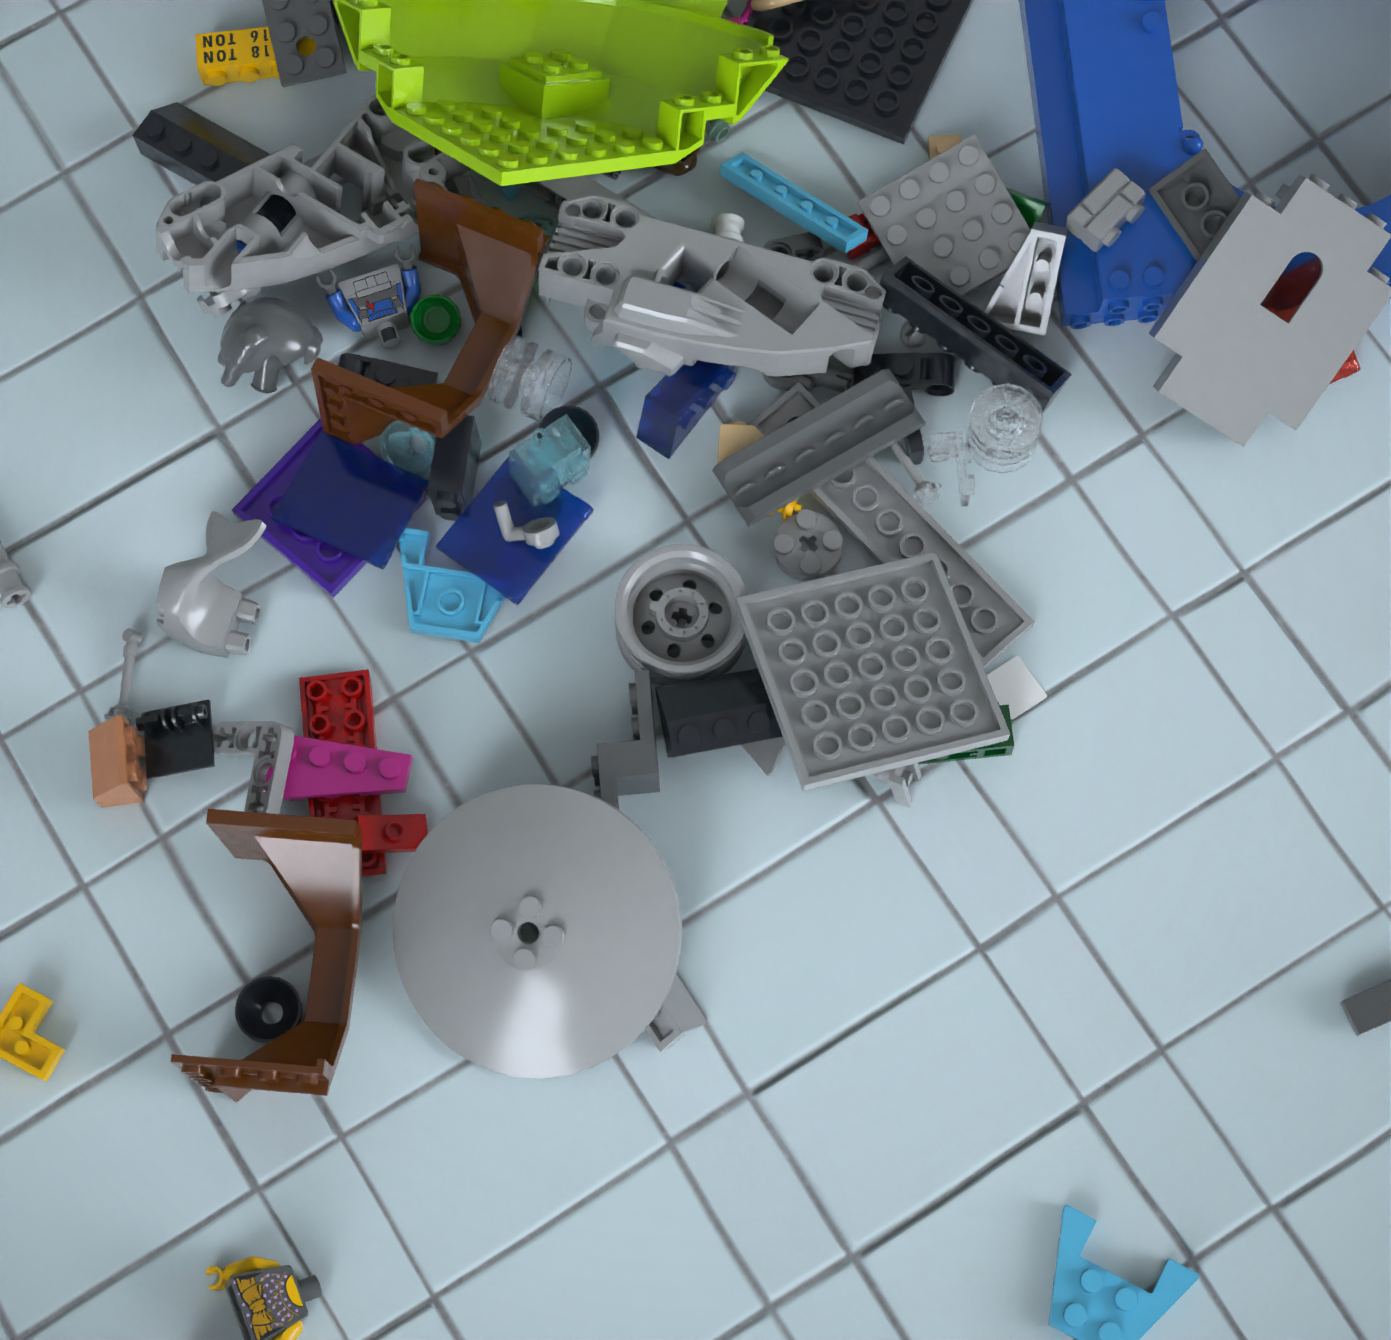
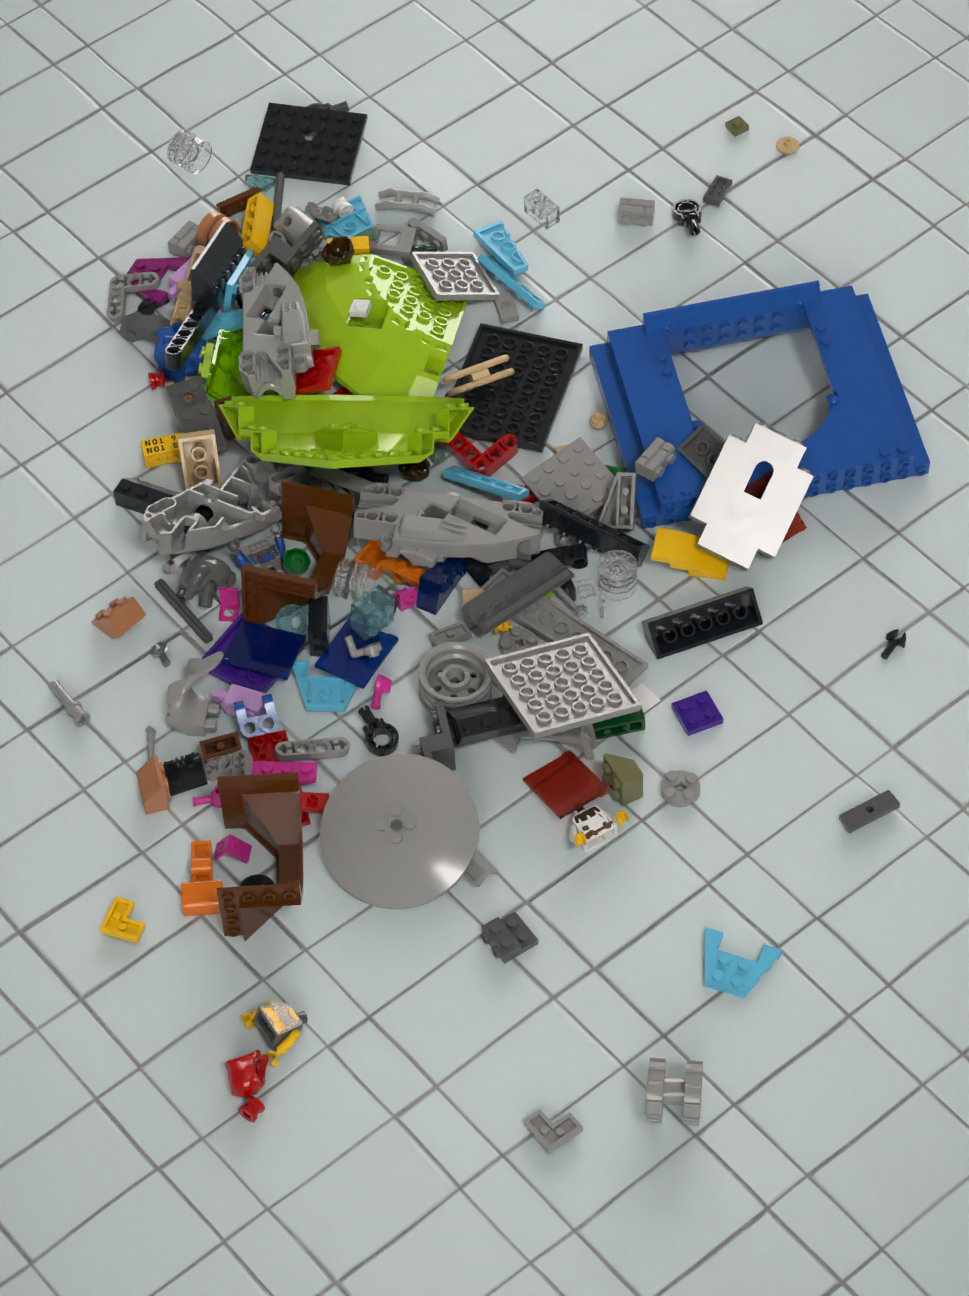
camera: 10 degrees left, 20 degrees down
none -> nougat slope [91,597,146,639]
none -> flat silver plate [150,642,171,667]
none -> dark grey axle [154,579,213,644]
none -> tan brick [178,429,222,489]
none -> orange plate [181,840,223,916]
none -> dark pink bar [192,786,221,808]
none -> reddish brown brick [199,731,242,764]
none -> lavender hinge [212,684,267,718]
none -> dark pink bracket [213,834,252,863]
none -> dark pink bracket [219,587,240,622]
none -> piece [233,694,279,738]
none -> light grey beam [274,737,350,761]
none -> orange plate [353,540,431,590]
none -> black pin [358,705,399,756]
none -> dark pink bar [371,674,392,710]
none -> dark pink bracket [391,586,418,612]
none -> light grey plate [429,620,472,646]
none -> red beam [440,431,519,477]
none -> black plate [459,557,493,587]
none -> dark grey plate [480,912,538,964]
none -> clear red piece [522,750,610,819]
none -> white torso [569,804,630,853]
none -> tan plate [589,412,608,429]
none -> olive slope [602,753,643,806]
none -> black slope [641,586,763,659]
none -> yellow slope [651,527,729,581]
none -> light grey plate [661,770,700,807]
none -> dark purple plate [671,690,723,736]

